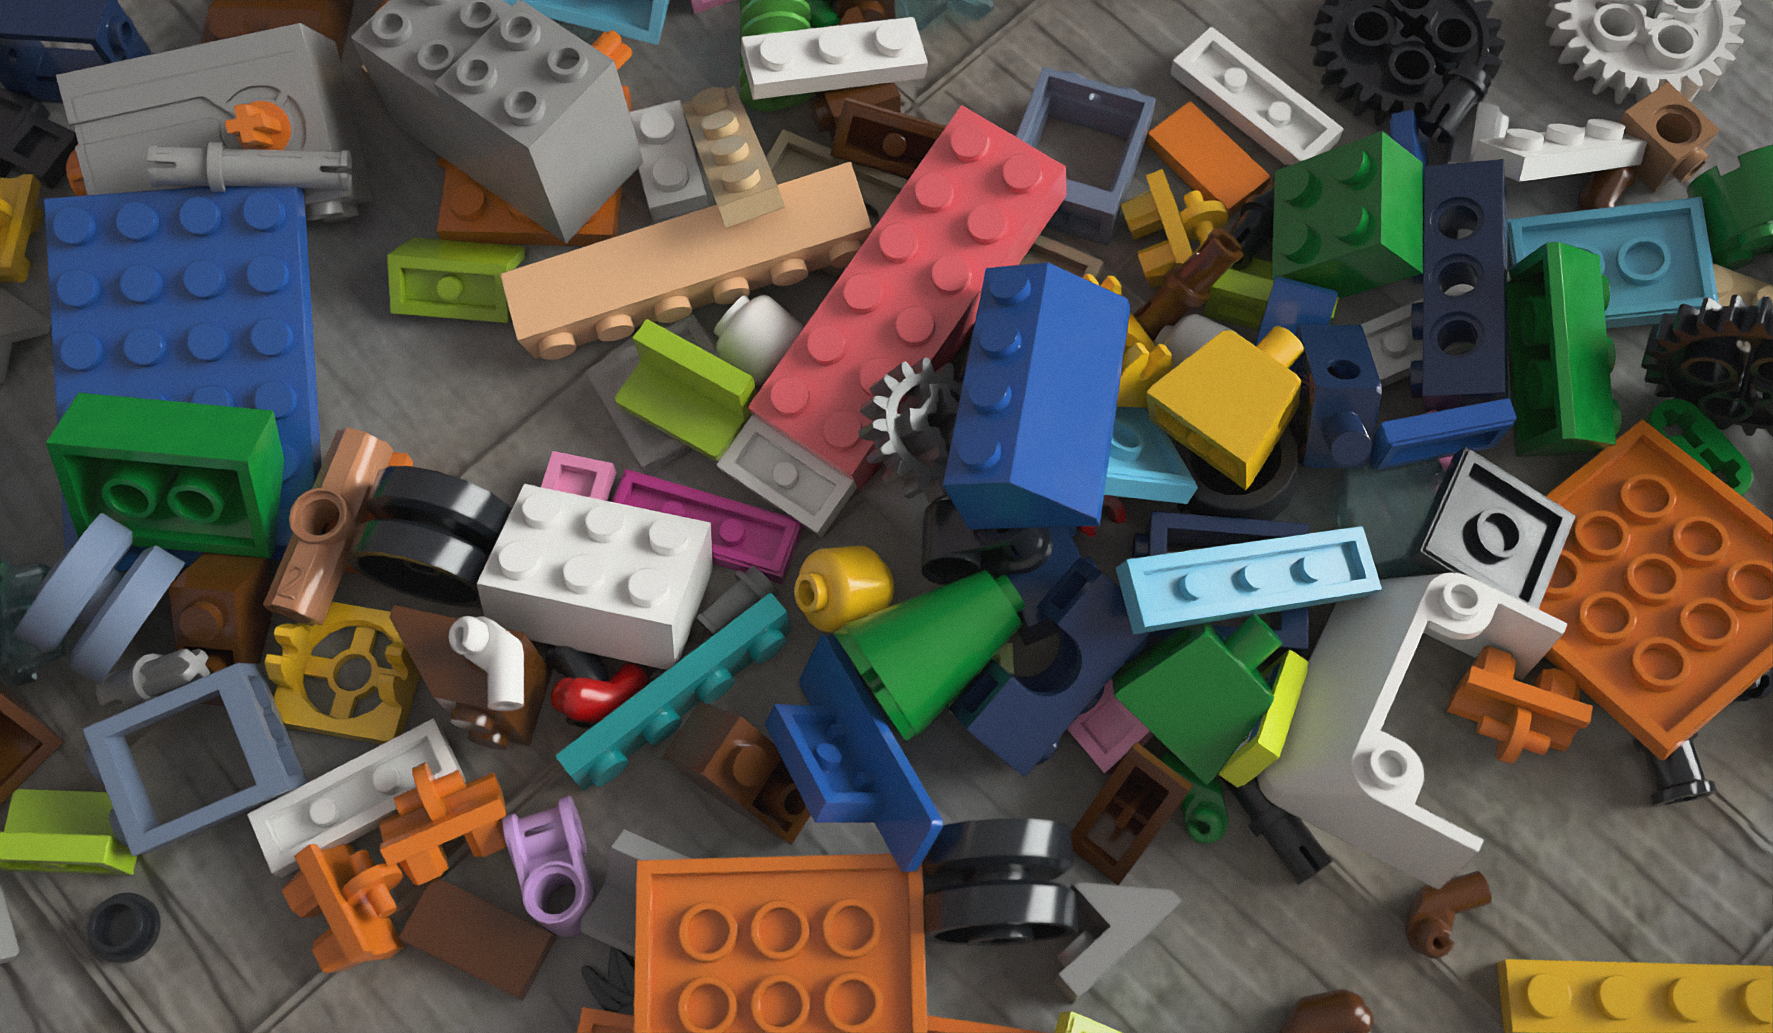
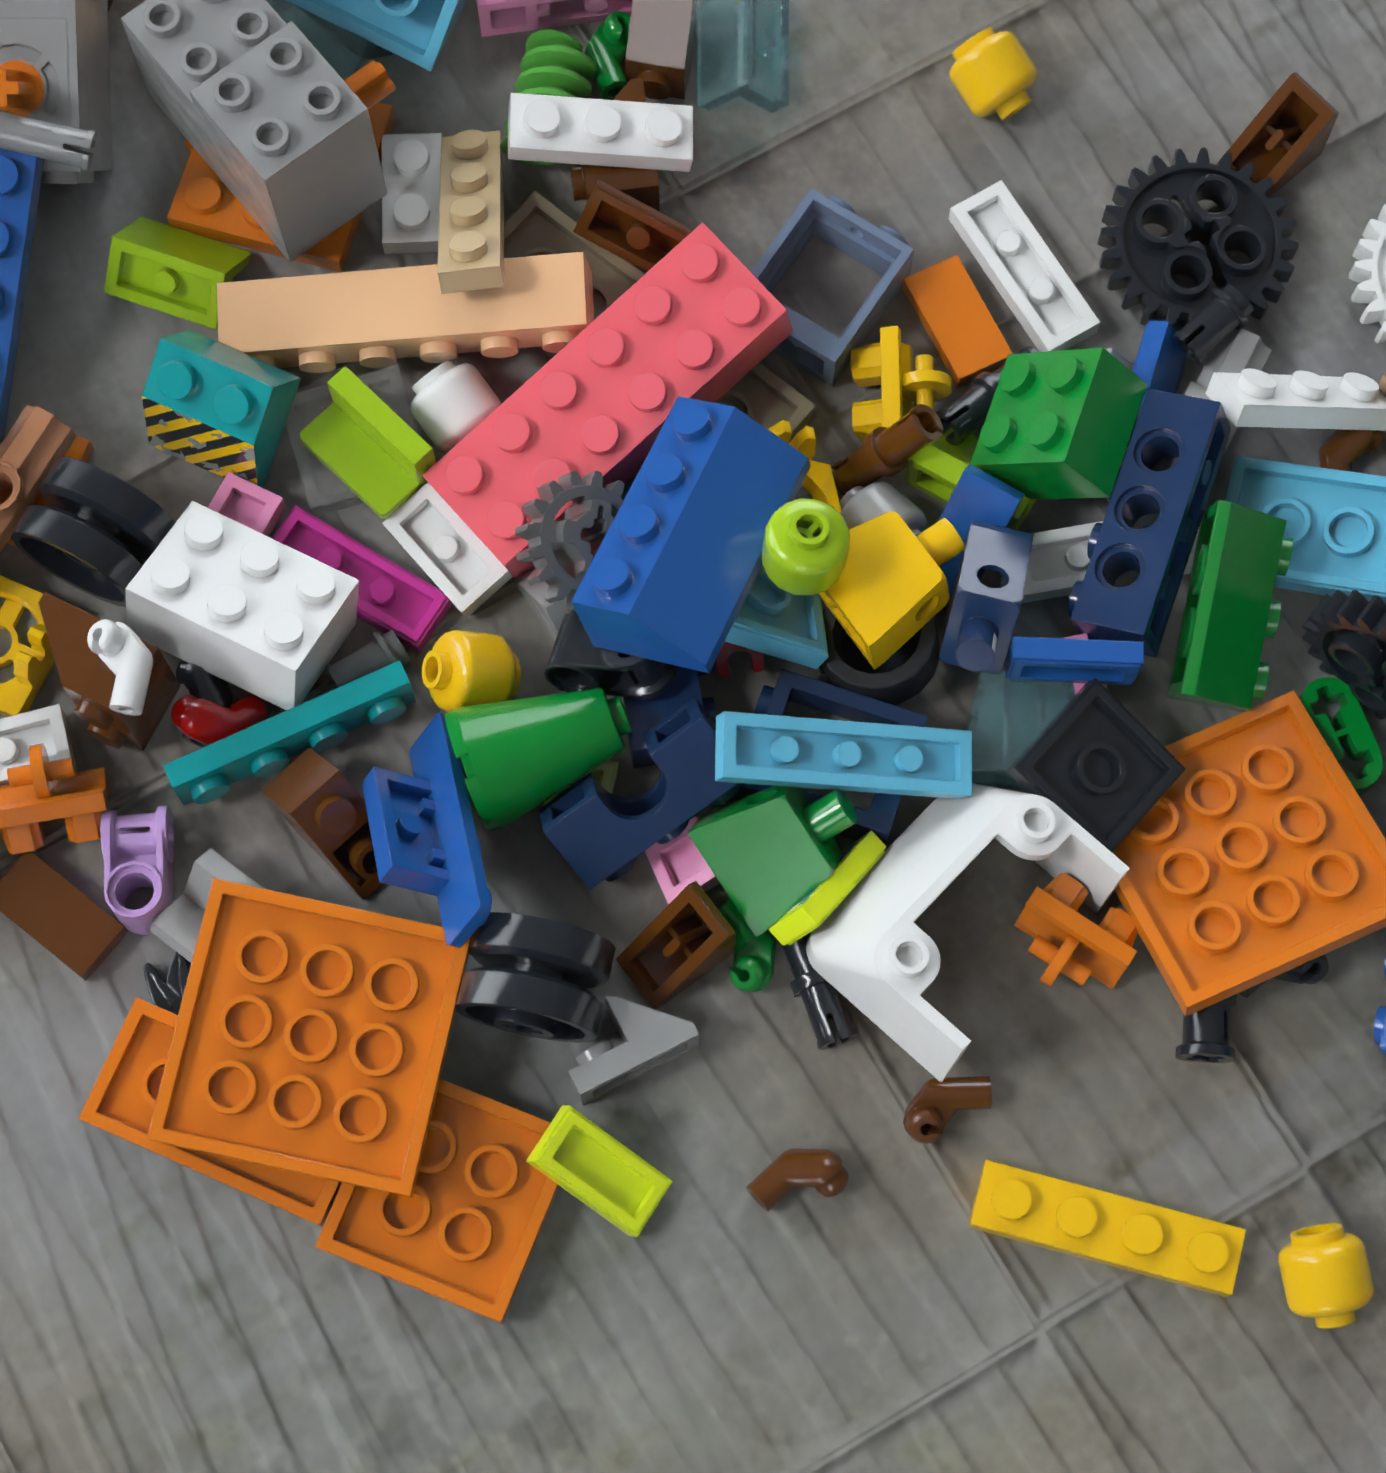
camera: 10 degrees right, 5 degrees up
none -> teal slope [142,330,301,488]
none -> lime head [762,498,850,596]

